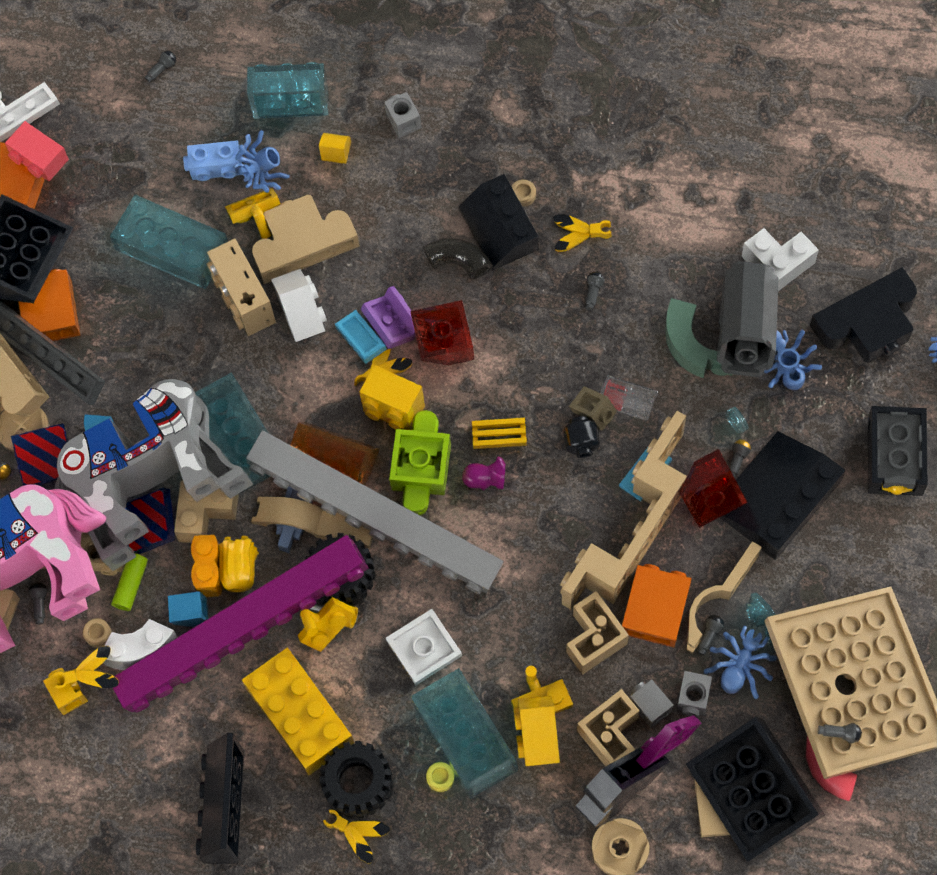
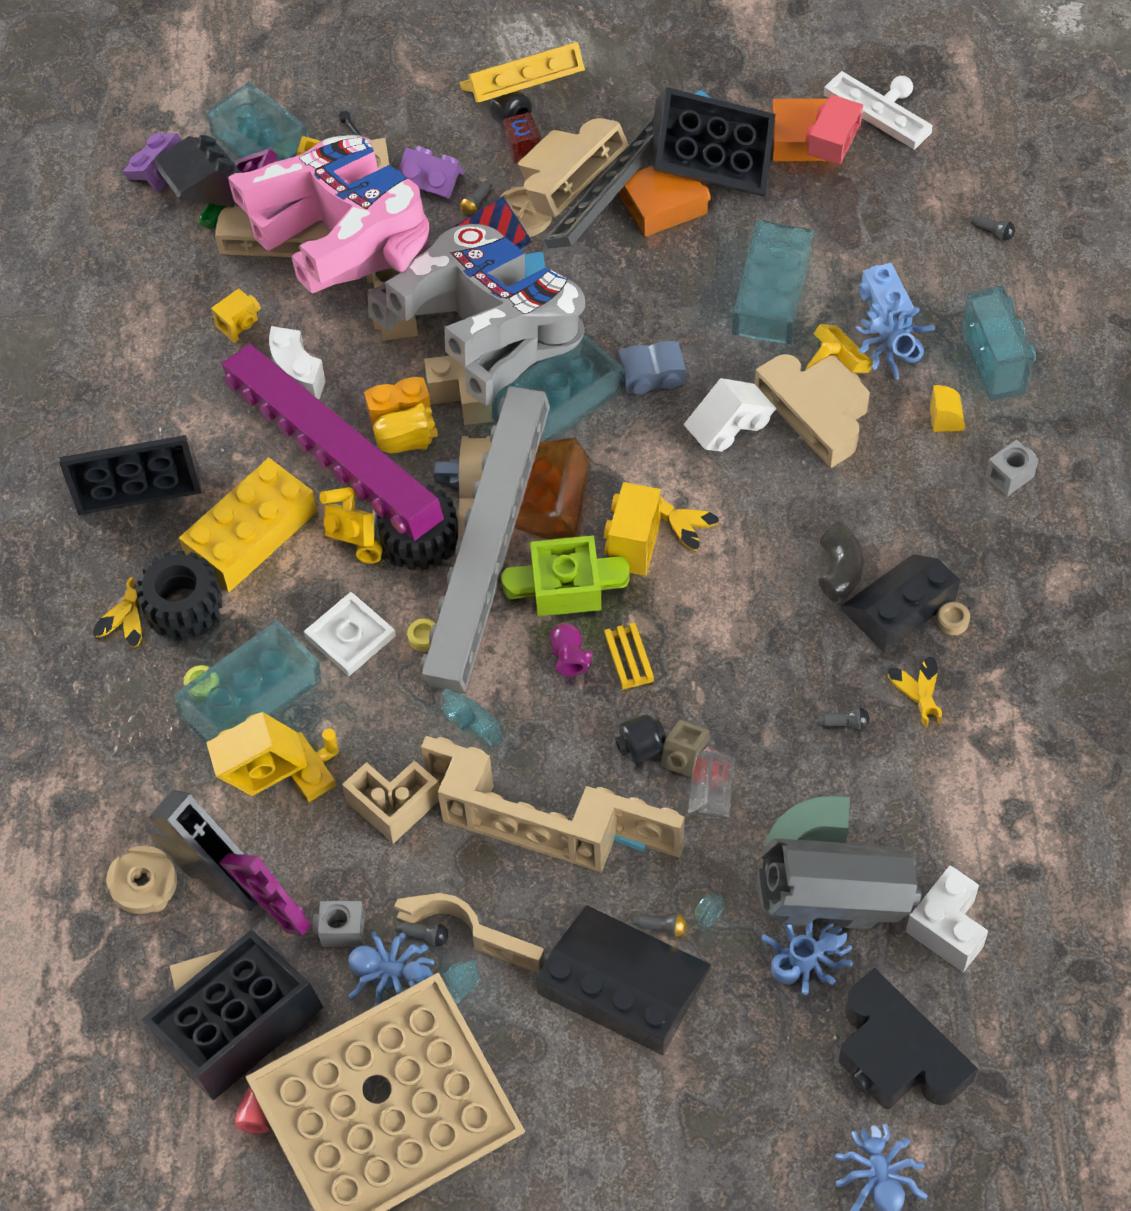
camera: 75 degrees right, 10 degrees down
yellow piece [52,646,119,689] -> none
tan tile [83,618,112,647] -> none
lime piece [111,554,148,611] -> none
clear blue tile [126,487,175,555] -> none
dark azure brick [168,591,208,627] -> none
tan piece [206,239,276,336] -> none
medium azure tile [335,310,387,364] -> none
medium lavender bracket [360,286,420,349] -> none
clear red slope [410,300,475,365] -> none
tan brick [577,689,640,766] -> none
orange brick [622,564,692,648] -> none
light grey brick [630,679,674,729] -> none
clear red slope [680,449,747,528] -> none
dark grey piece [817,723,862,743] -> none
dark grey piece [867,406,928,496] -> none
none -> light yellow tile [407,618,437,652]
none -> clear light blue slope [441,689,503,747]
none -> sand blue brick [619,341,686,394]

